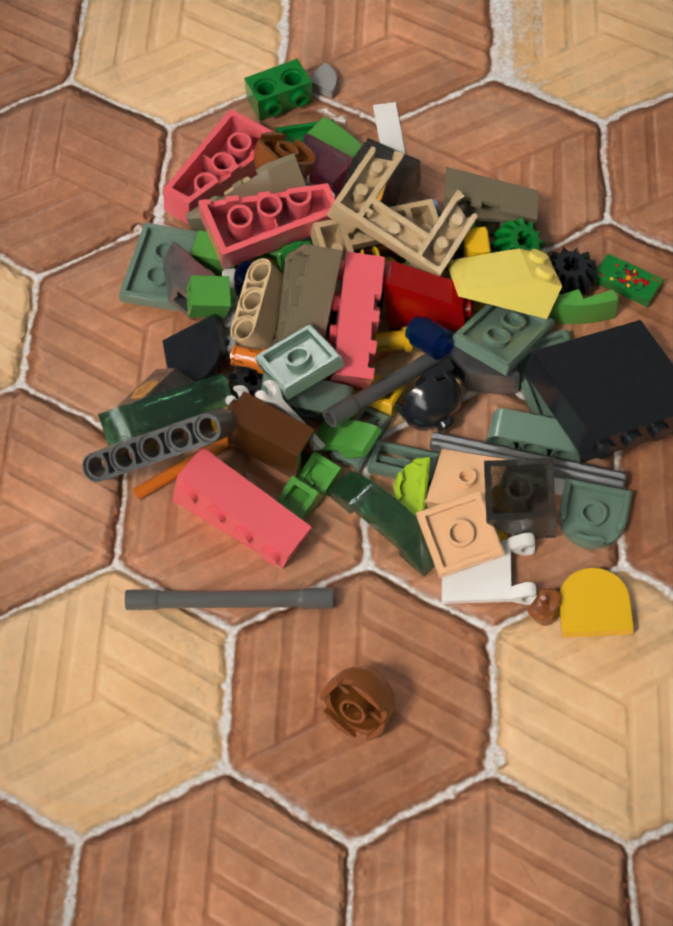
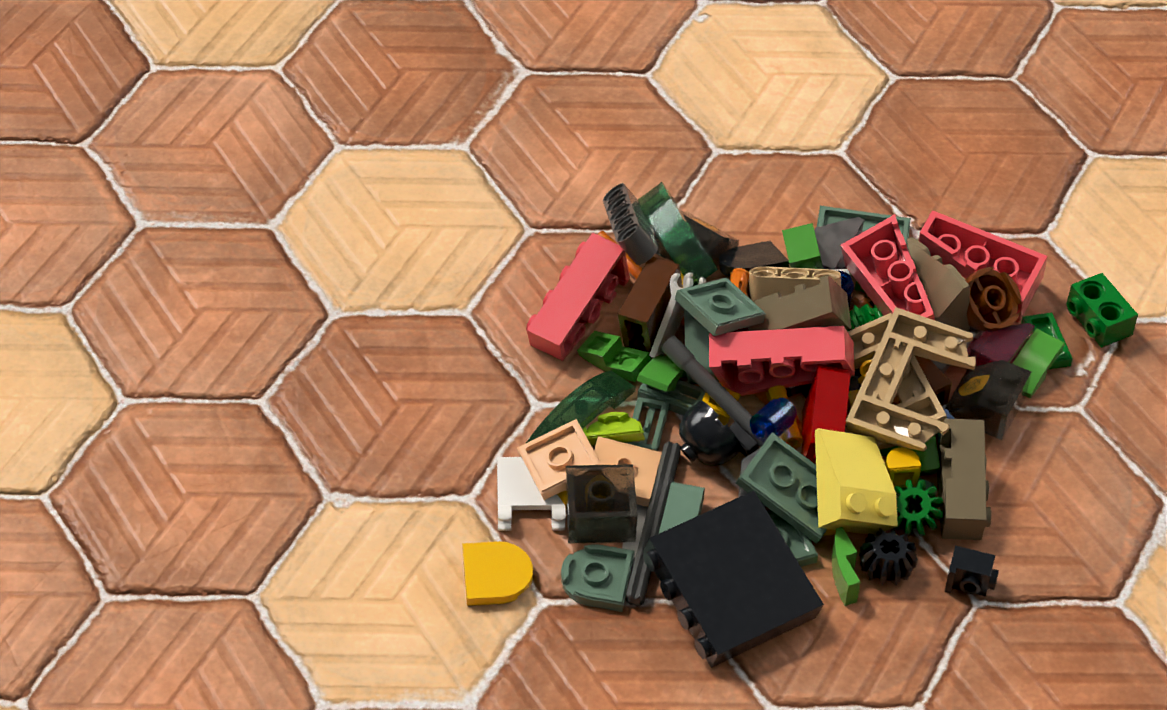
camera: 80 degrees right, 10 degrees down
dark grey piece [125,588,334,610] -> none
light grey tile [310,62,337,99] -> none
dark orange cylinder [320,666,395,740] -> none
white sticker [373,102,408,166] -> none
dark orange piece [528,589,561,626] -> none
green tile [596,254,664,308] -> none
none -> black brick [944,545,999,597]

